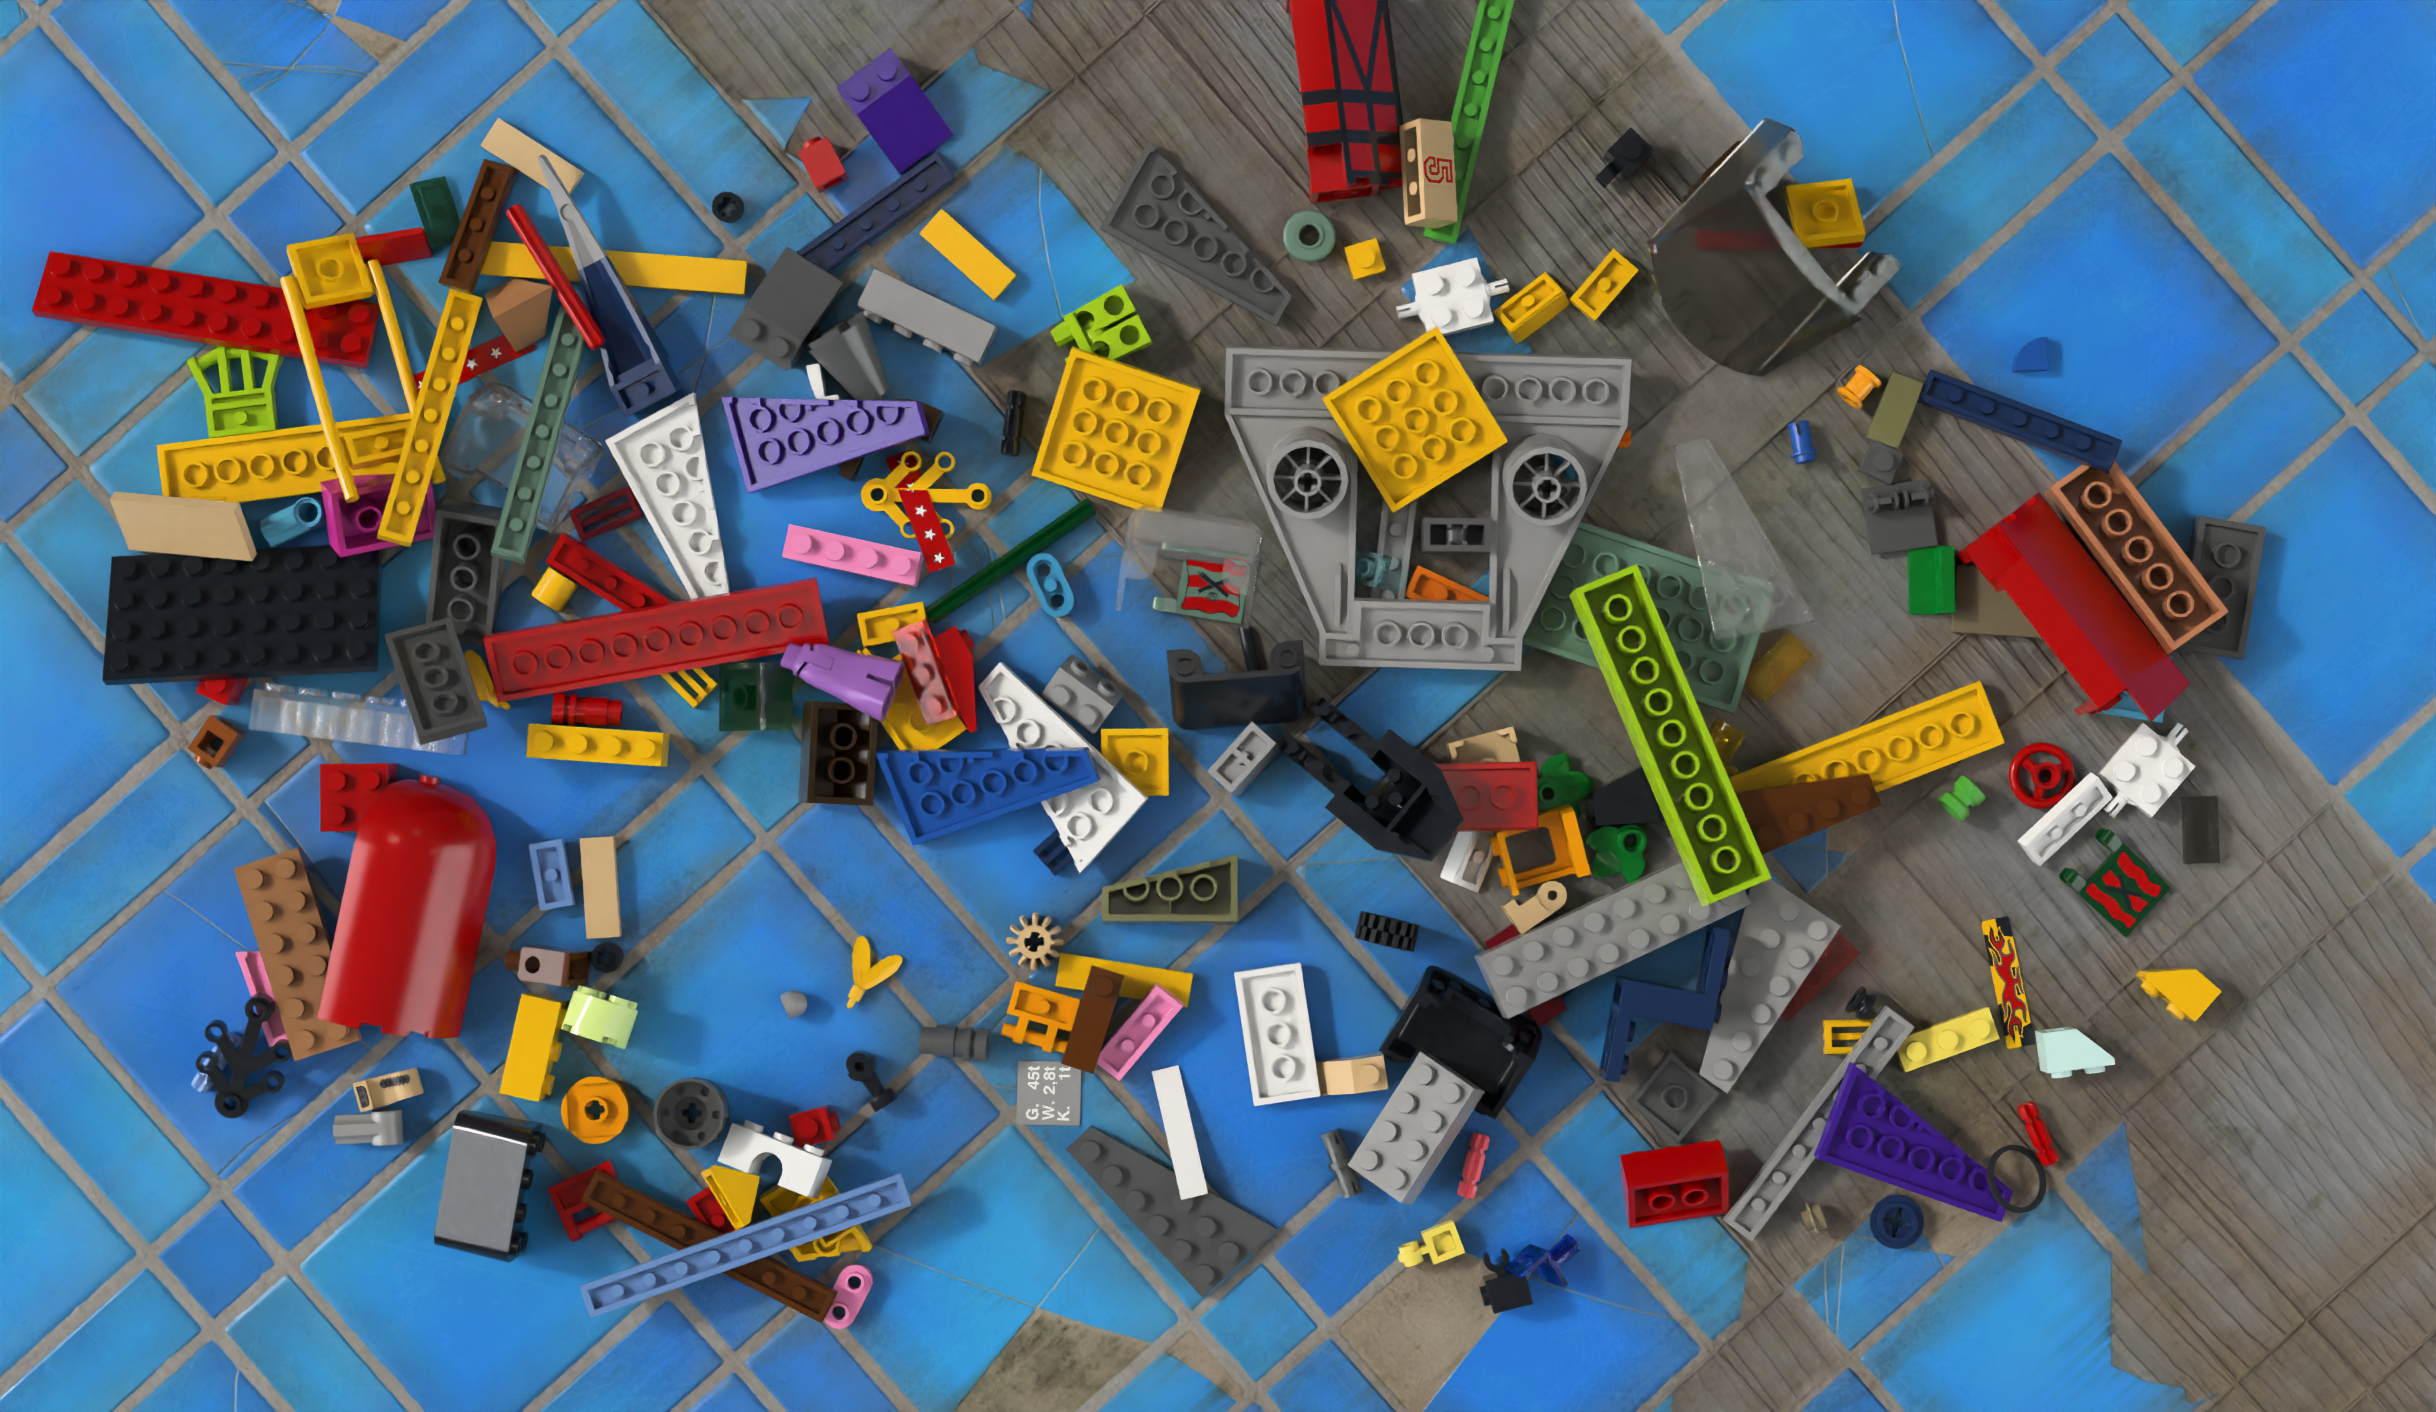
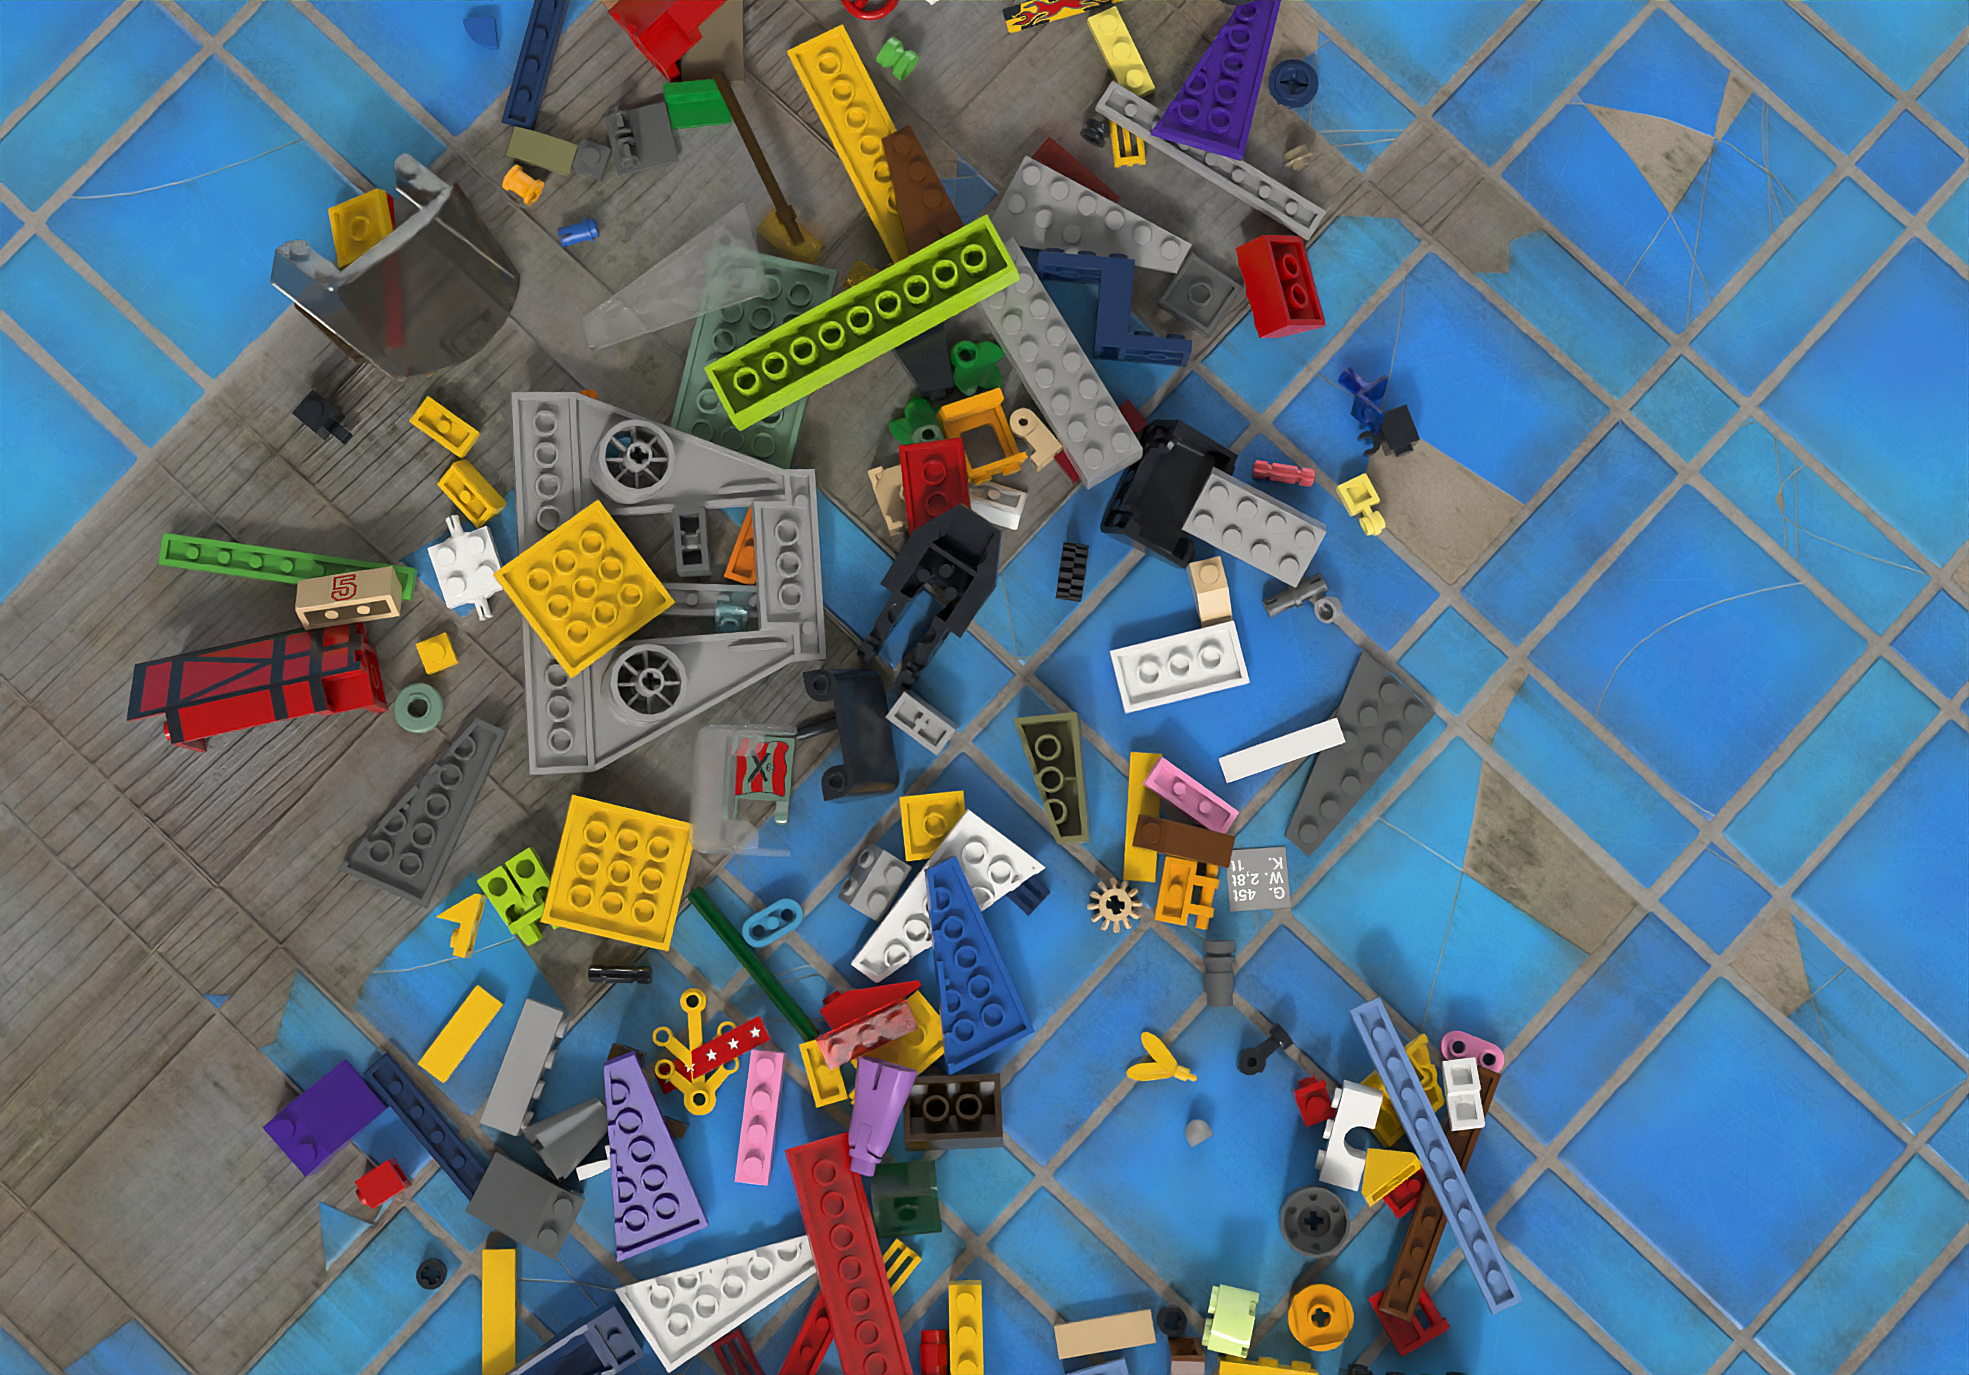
camera: 95 degrees left, 5 degrees down
none -> yellow slope [436,893,487,958]
none -> dark brown bar [712,71,805,246]
none -> light grey hinge [1314,596,1343,623]
none -> white slope [1442,1057,1485,1131]

